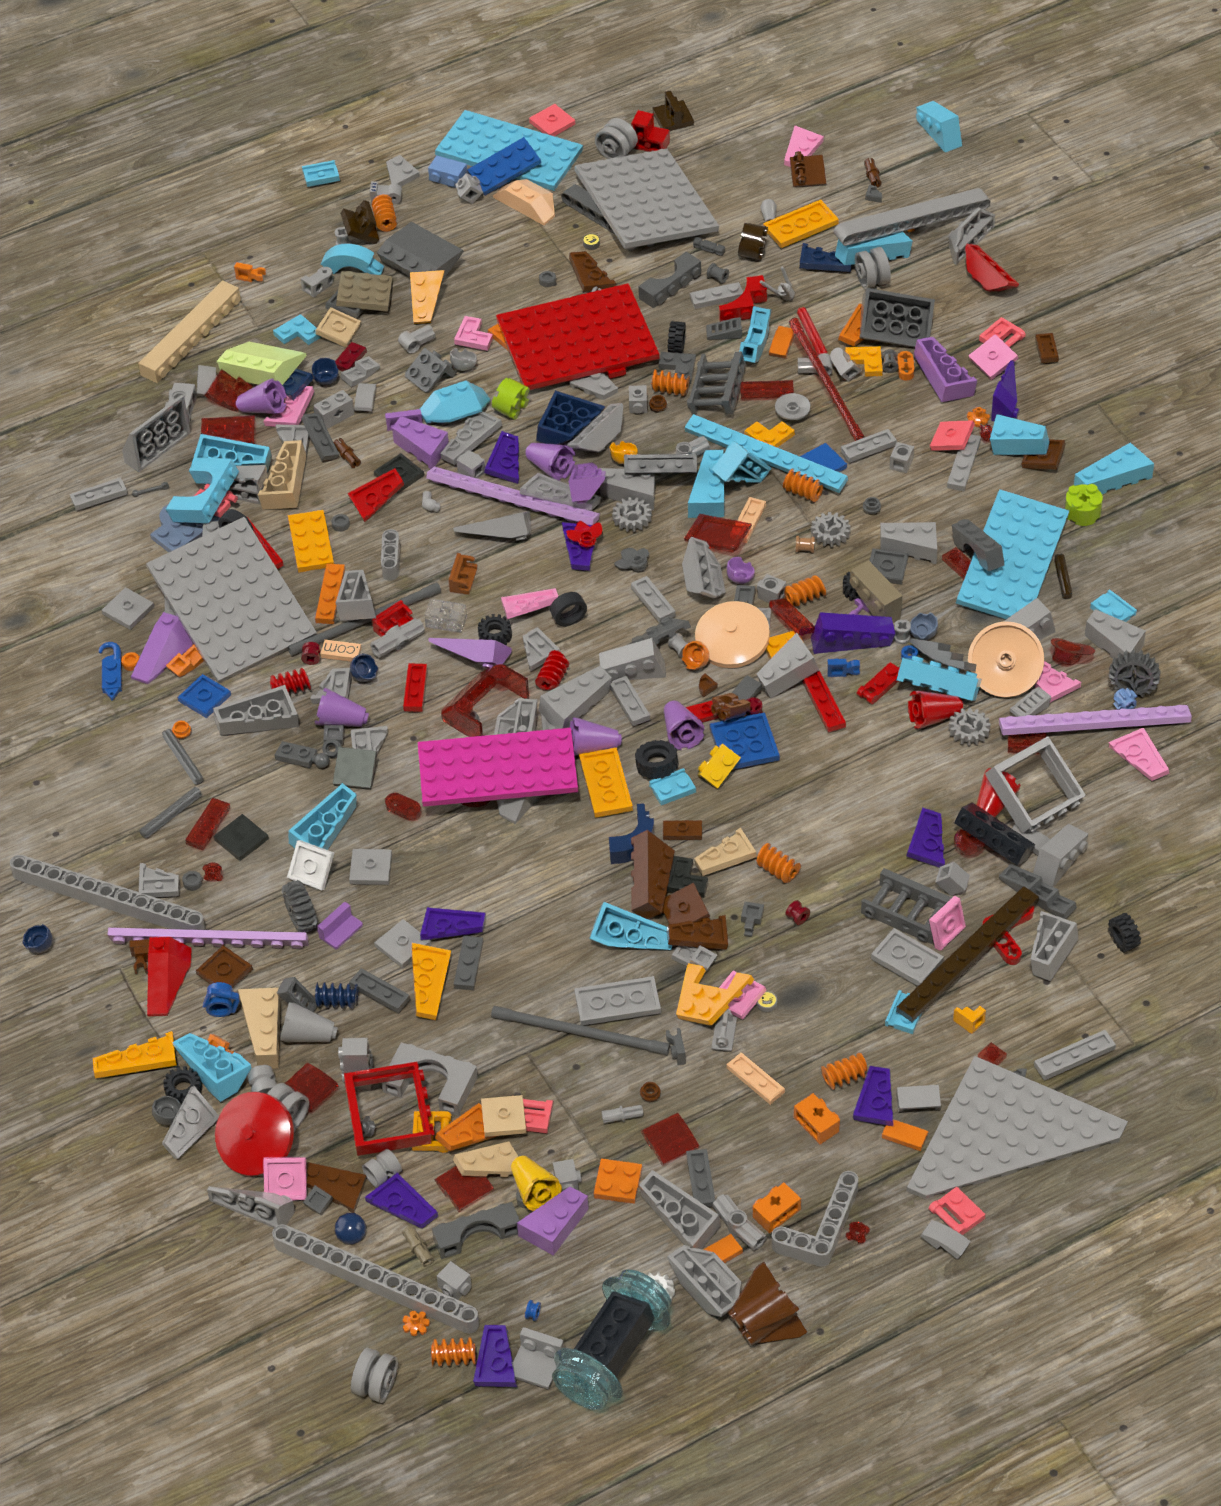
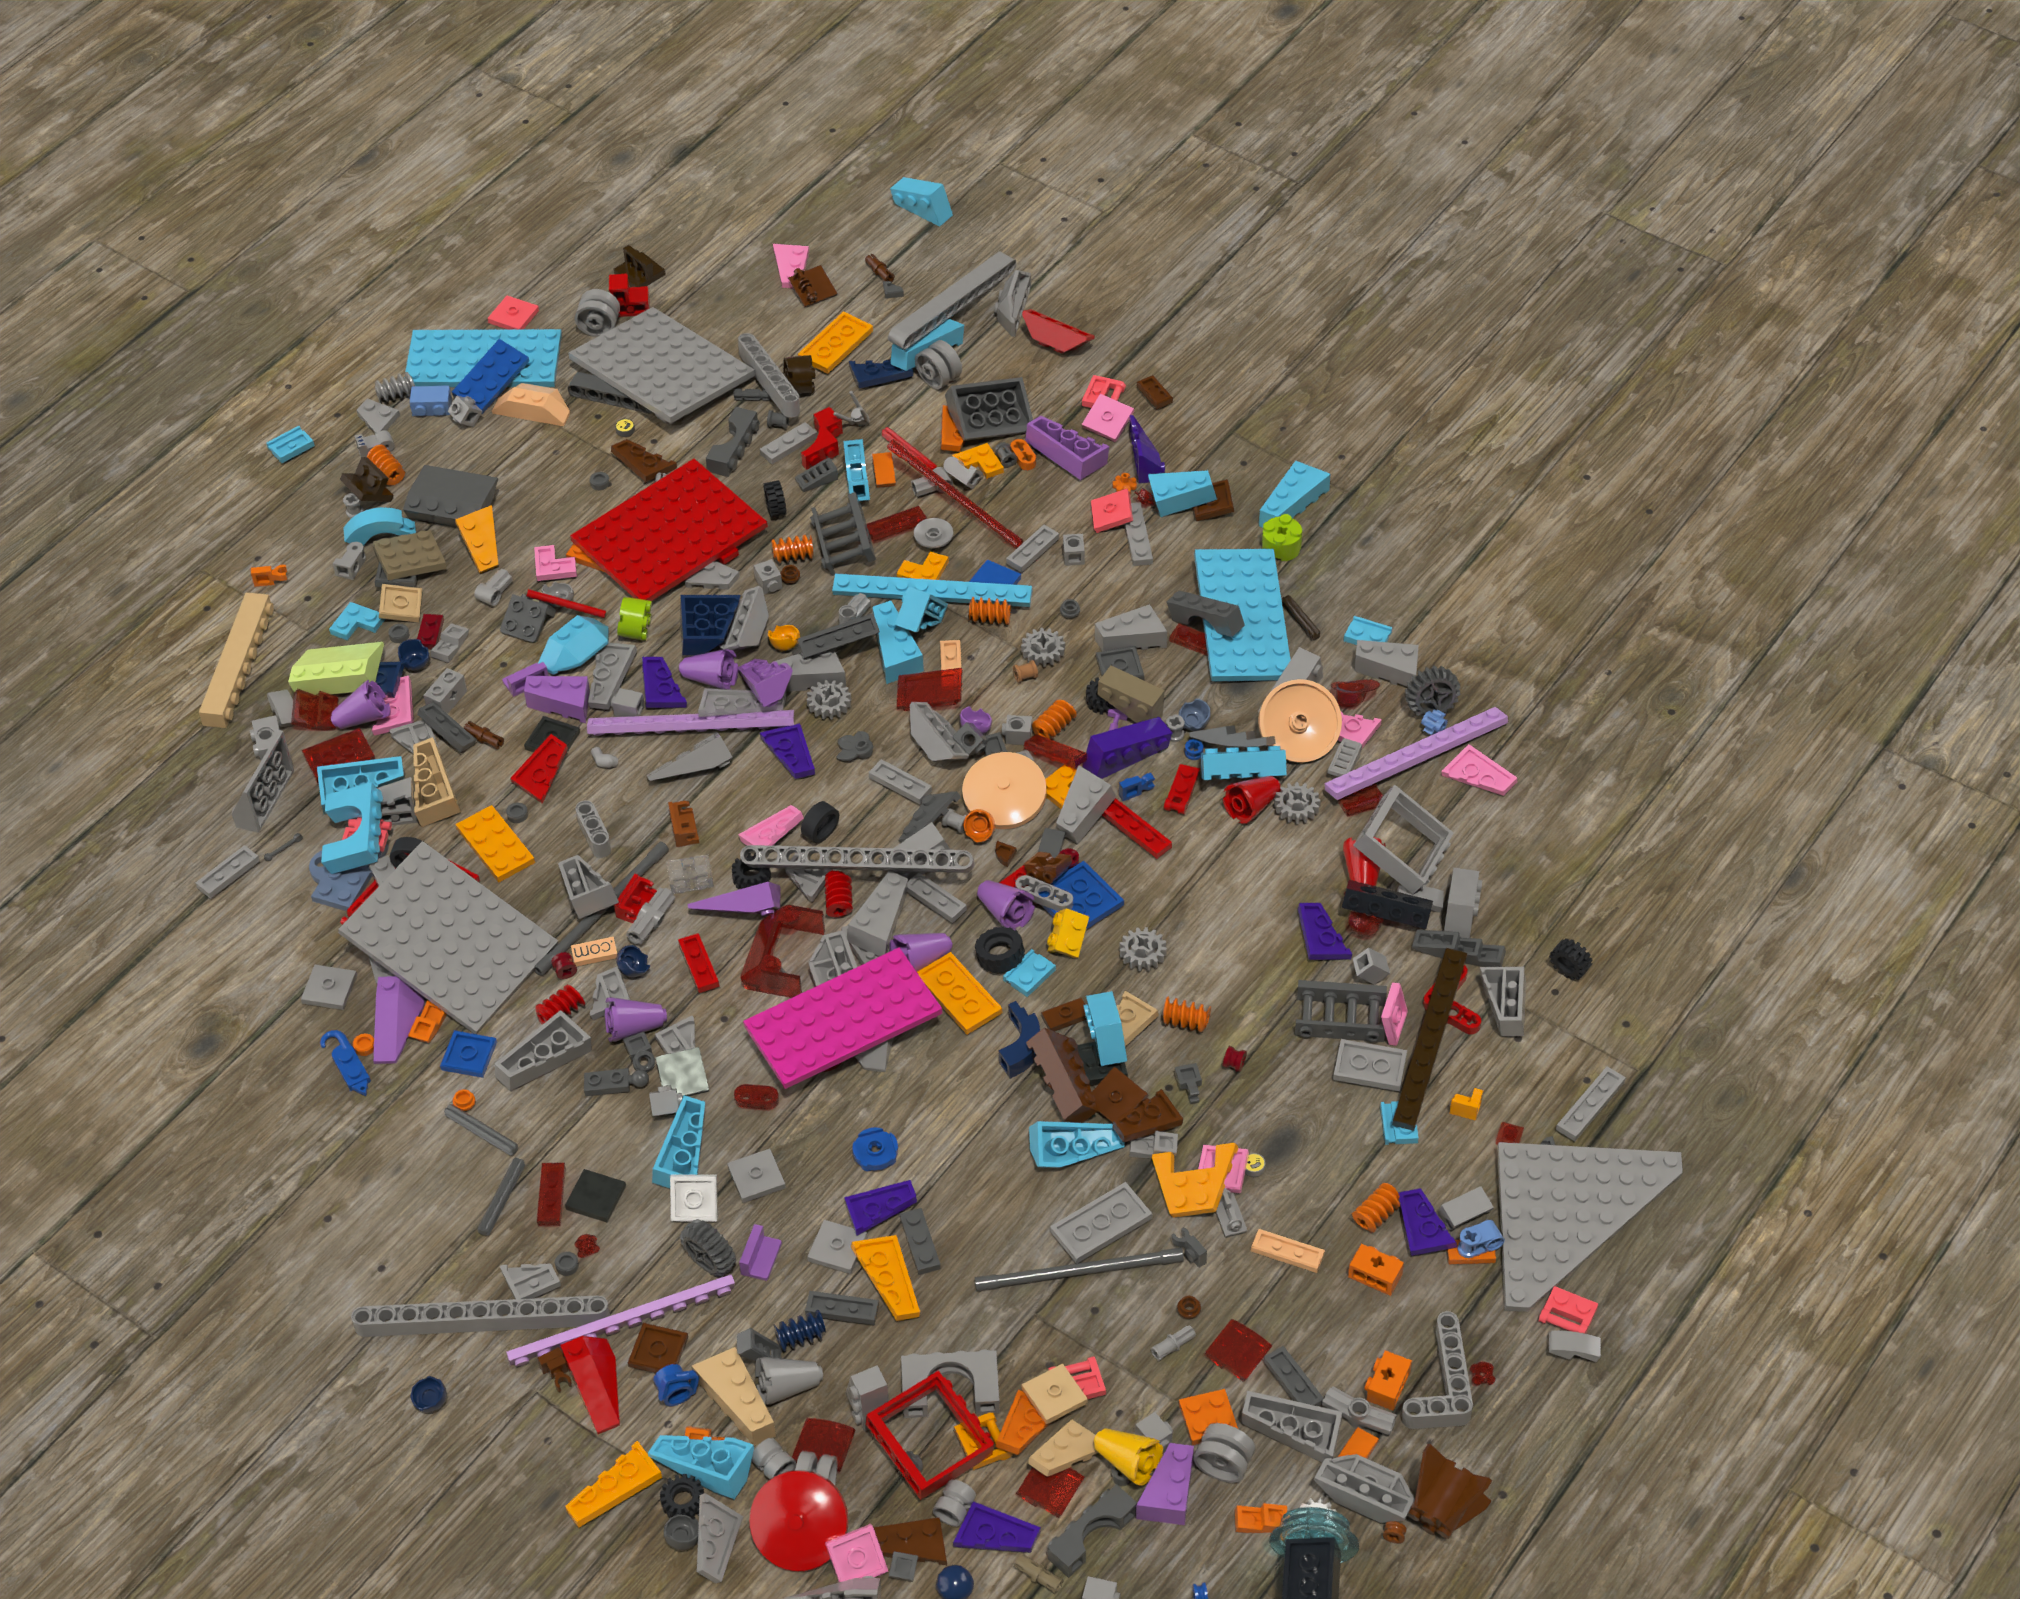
camera: 25 degrees left, 0 degrees up
orange plate [315,563,345,624] -> none
light grey slope [354,383,376,411] -> none
red plate [566,521,602,547] -> none
dark grey plate [659,352,696,384] -> none
light grey cone [760,199,777,222] -> none
none -> light grey piece [375,372,415,403]
none -> dark grey tile [388,624,410,643]
none -> red bar [526,589,606,618]
none -> light grey brick [649,1085,682,1116]
none -> light grey beam [738,333,800,417]
none -> light grey beam [740,845,975,873]
none -> blue plate [852,1127,898,1171]
none -> dark grey brick [953,722,989,755]
none -> light grey beam [1016,875,1073,911]
none -> medium azure wedge [1084,991,1127,1066]
none -> light grey gear [1120,927,1167,971]
none -> light grey wheel [1194,1423,1255,1483]
none -> orange slope [1235,1503,1288,1533]
none -> dark orange bush [1383,1521,1407,1544]
none -> medium blue piece [1458,1220,1505,1258]

